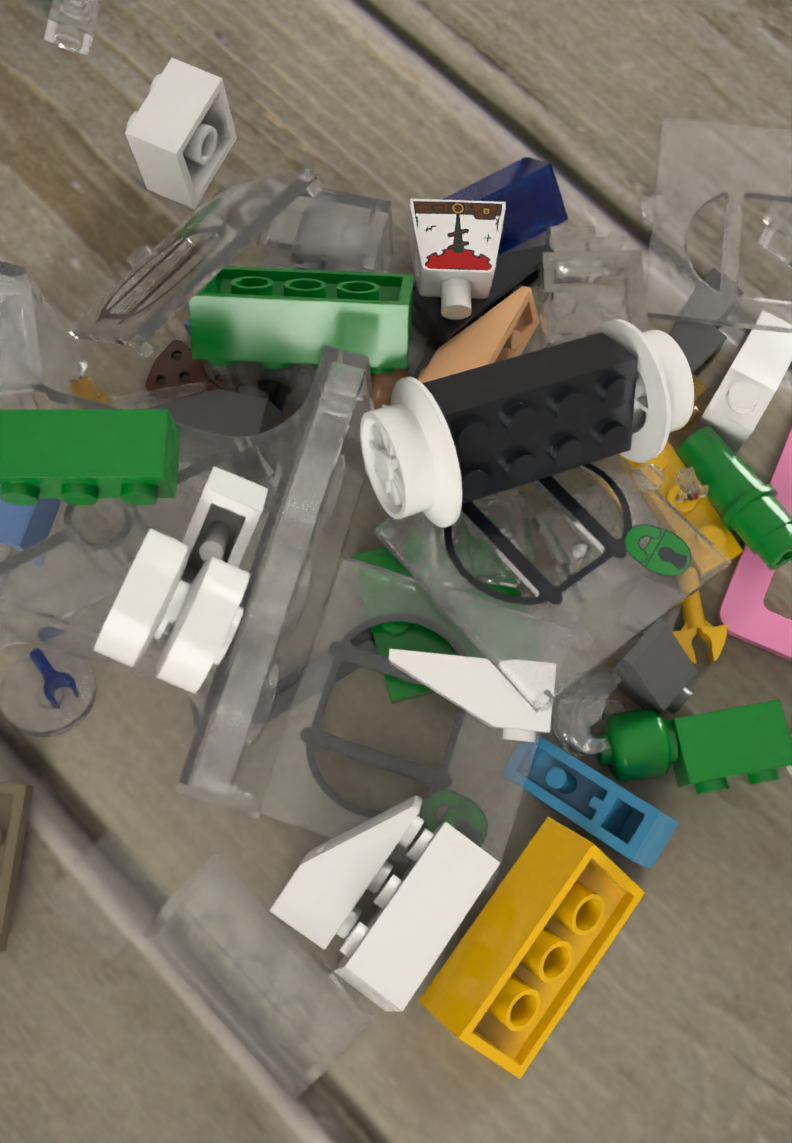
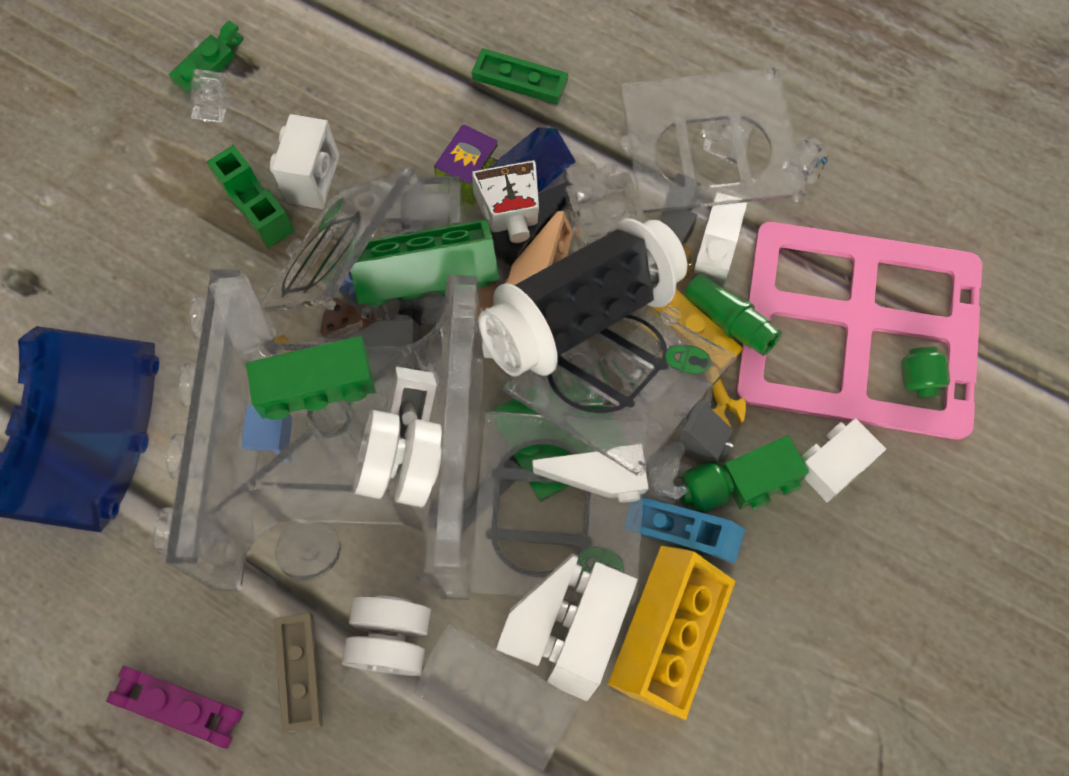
camera: 15 degrees left, 5 degrees down
clear blue hand [29,648,80,709] -> none
clear piece [675,467,709,503] -> none
none -> green arch [206,144,295,248]
none -> white wheel [342,595,431,676]
none -> dark purple piece [434,125,500,206]
none -> green plate [471,48,568,105]

